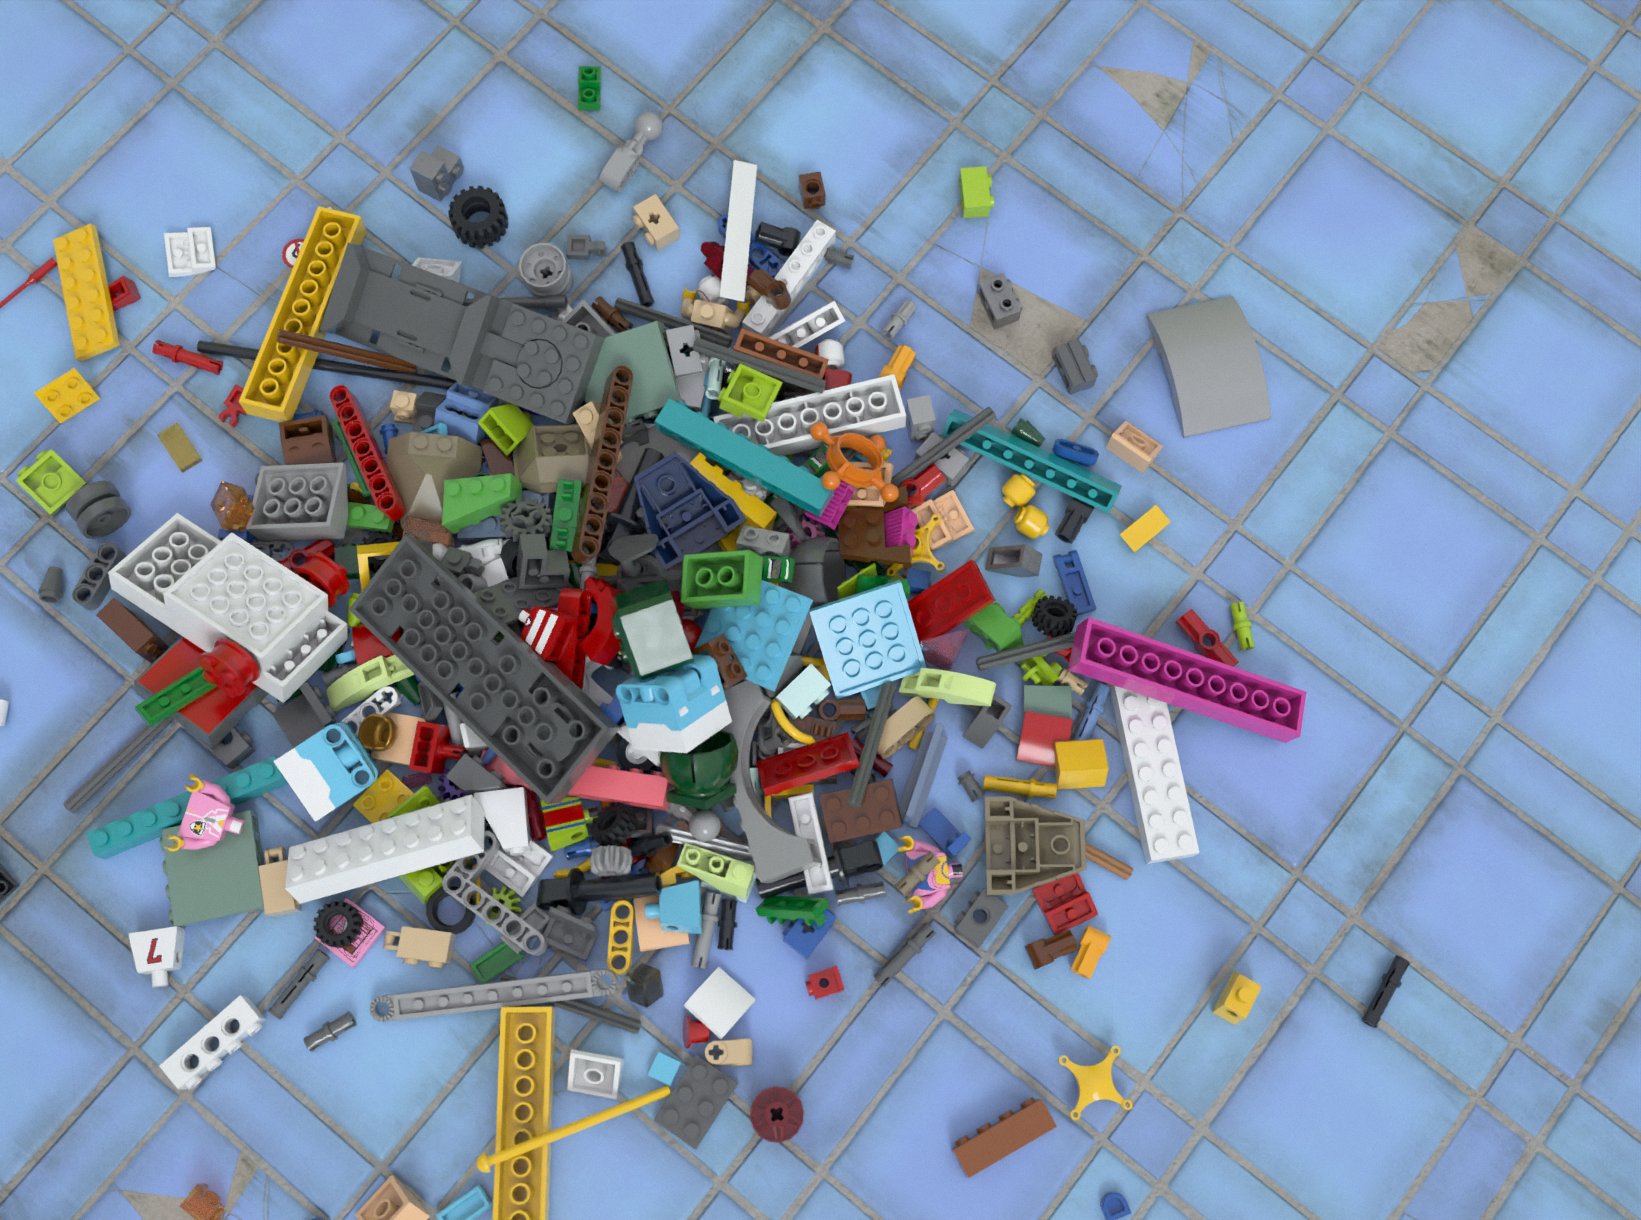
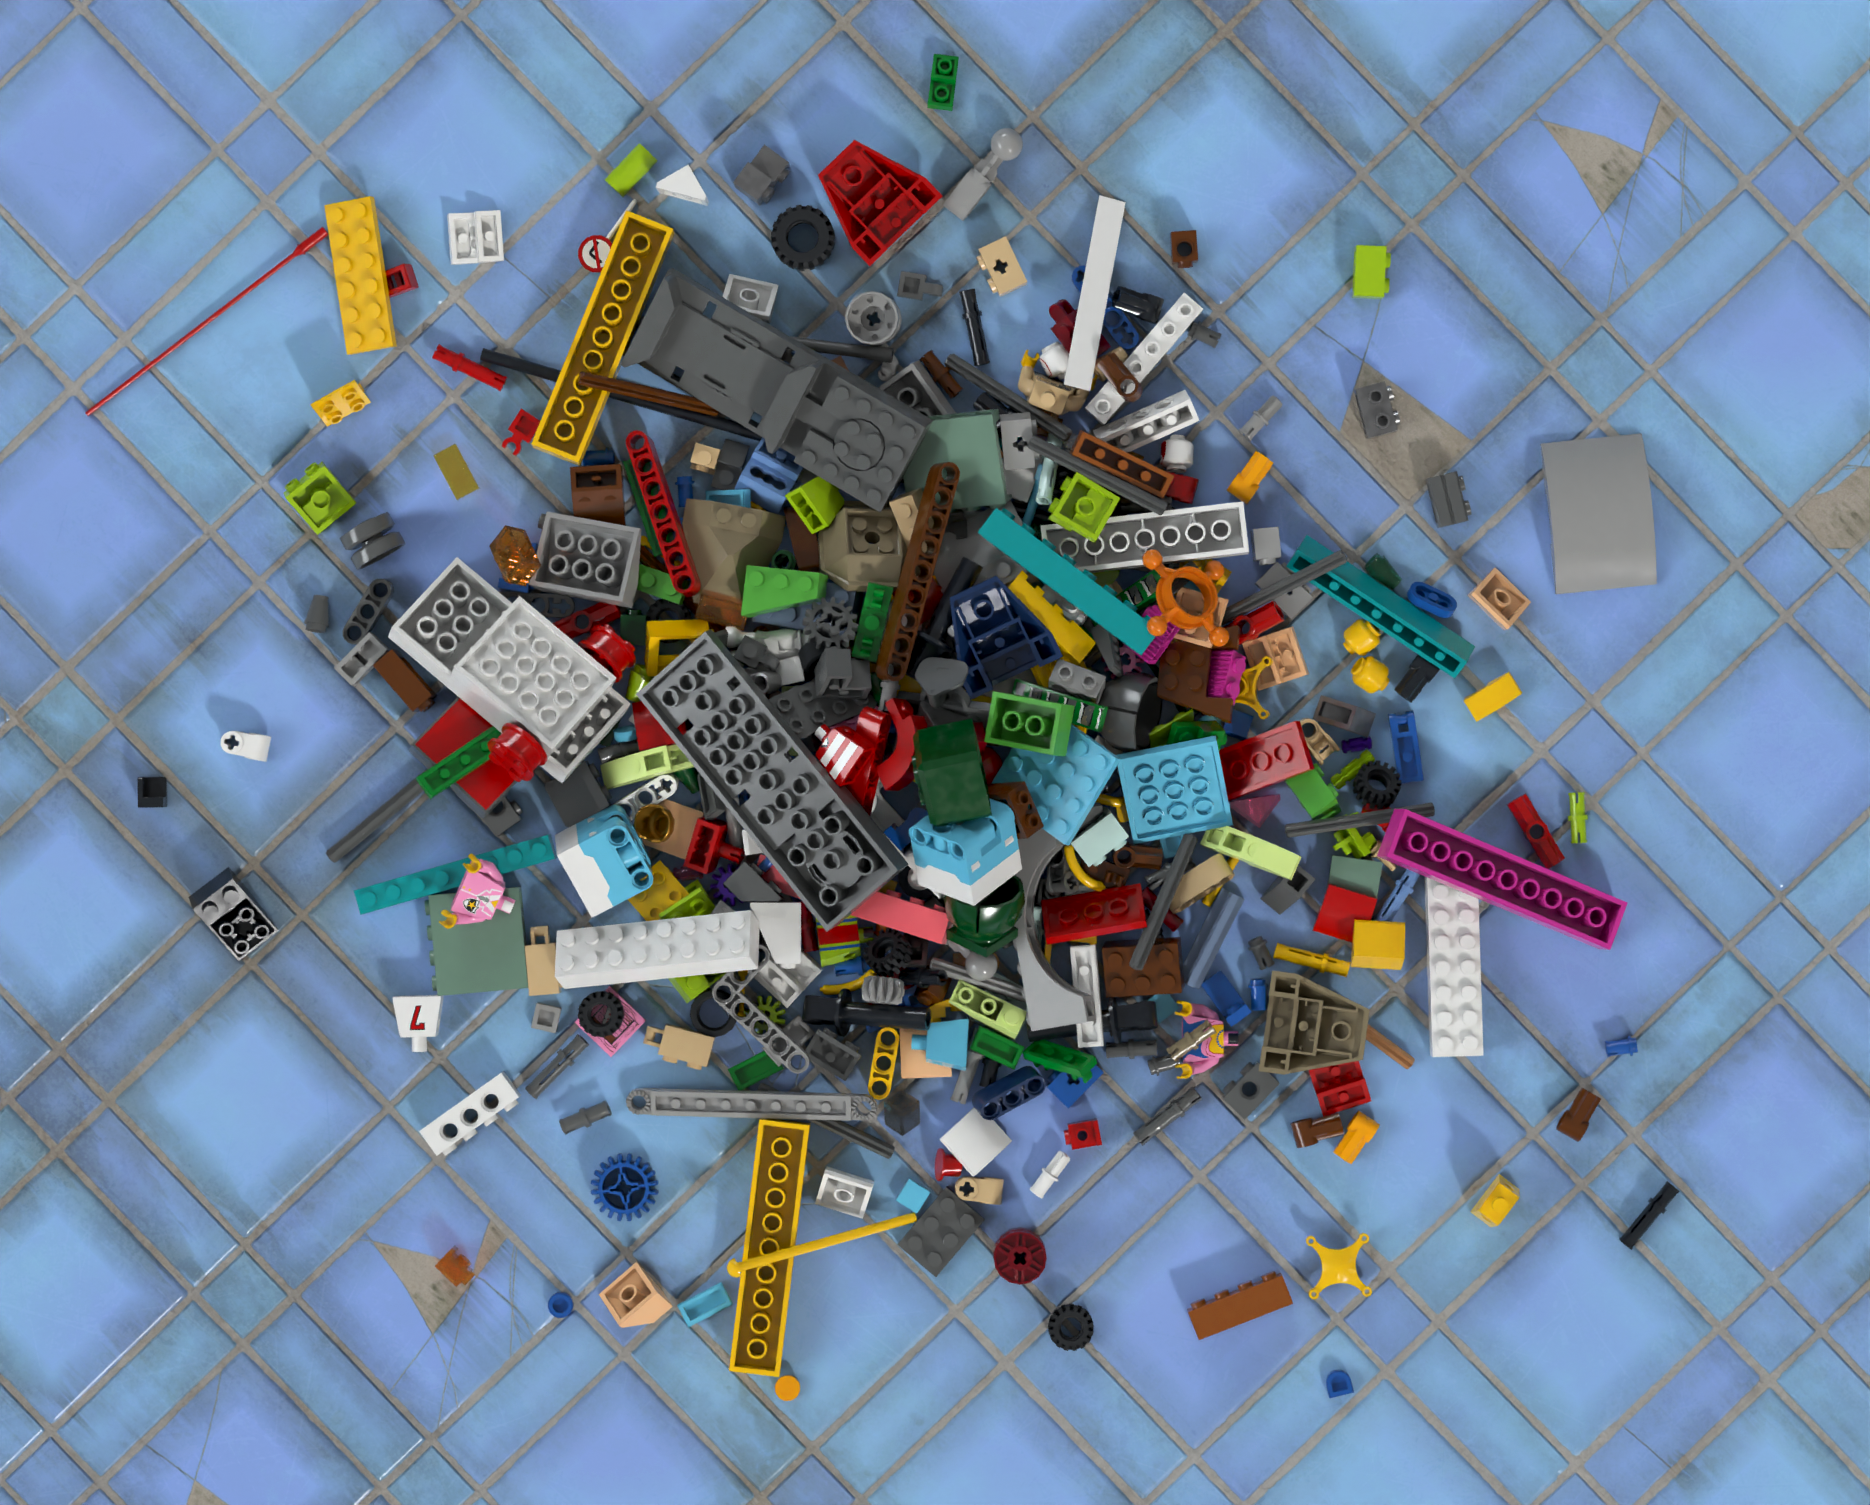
camera: 10 degrees right, 15 degrees up
none -> light grey brick [334,632,390,686]
none -> light grey tile [531,1003,562,1033]
none -> blue gear [591,1153,659,1221]
none -> lime brick [605,143,658,197]
none -> white slope [656,165,709,206]
none -> red wedge [818,140,943,267]
none -> green tile [969,1026,1025,1070]
none -> dark blue beam [972,1066,1046,1120]
none -> white axle [1030,1151,1070,1198]
none -> black tyre [1048,1303,1094,1351]
none -> dark grey pin [1147,1052,1180,1076]
none -> blue pin [1248,978,1268,1011]
none -> tan piece [1299,718,1340,765]
none -> dark purple piece [1341,736,1372,754]
none -> reddish brown piece [1556,1088,1601,1142]
none -> blue pin [1605,1036,1638,1057]

